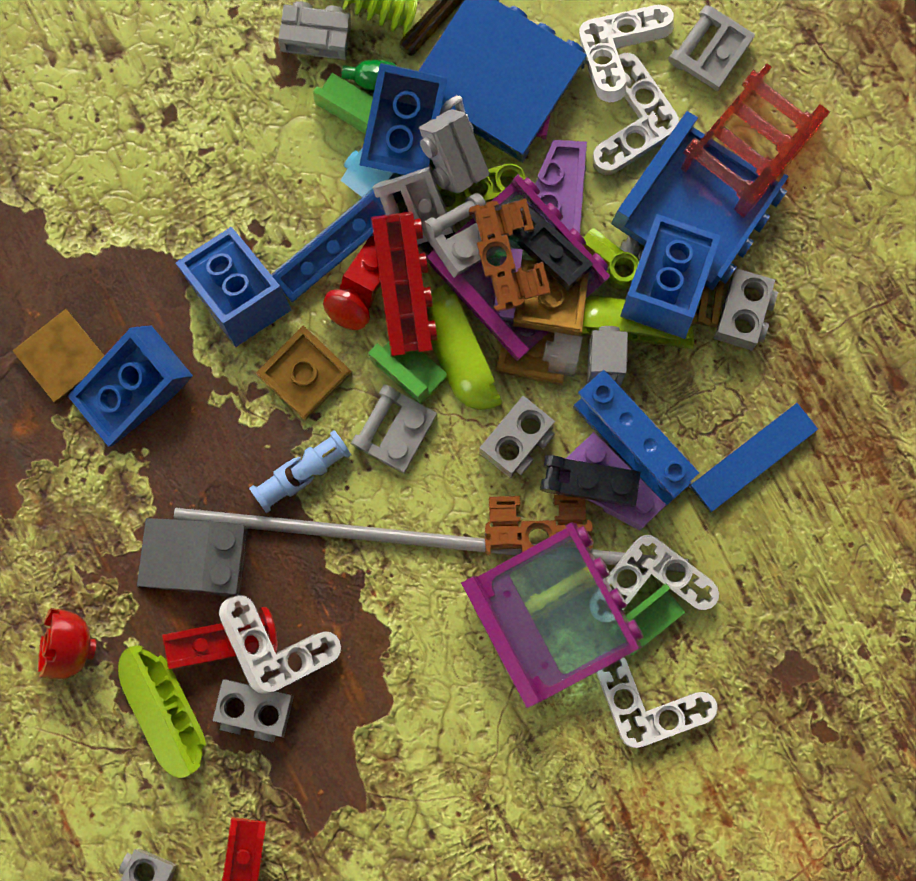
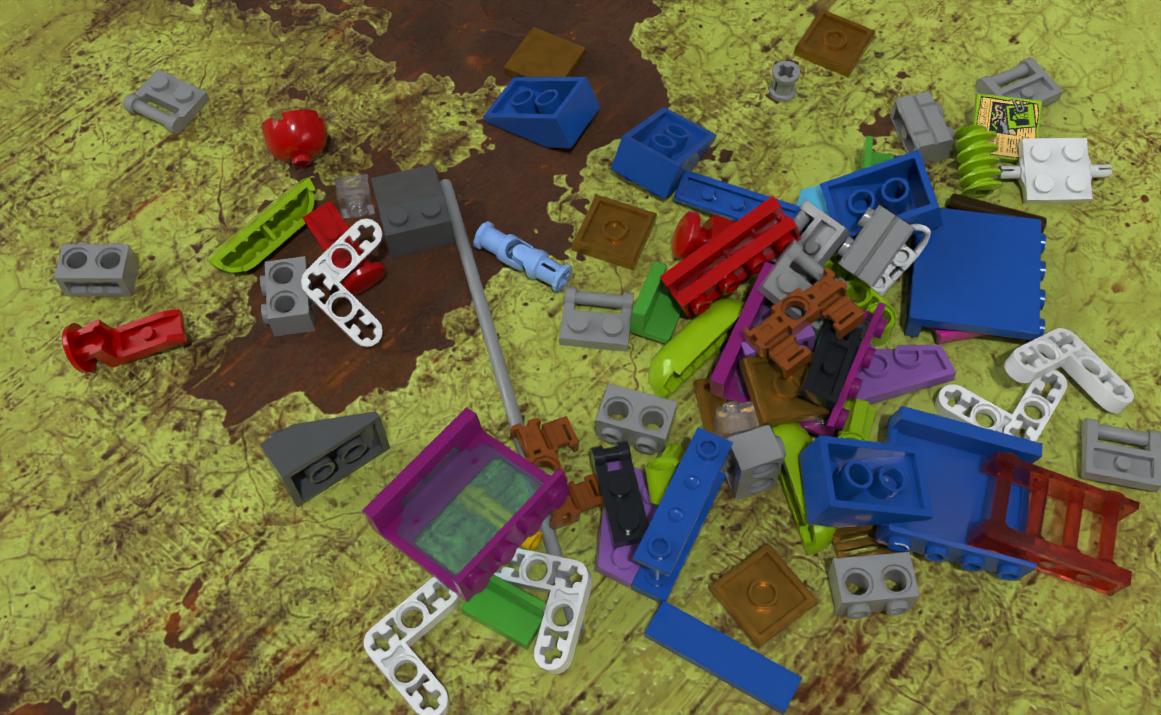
camera: 70 degrees right, 20 degrees down
none -> dark grey slope [260,411,390,508]
none -> clear plate [335,174,375,219]
none -> lime piece [645,444,686,505]
none -> pearl gold tile [709,543,818,649]
none -> light grey bush [769,61,800,102]
none -> pearl gold tile [794,9,875,78]

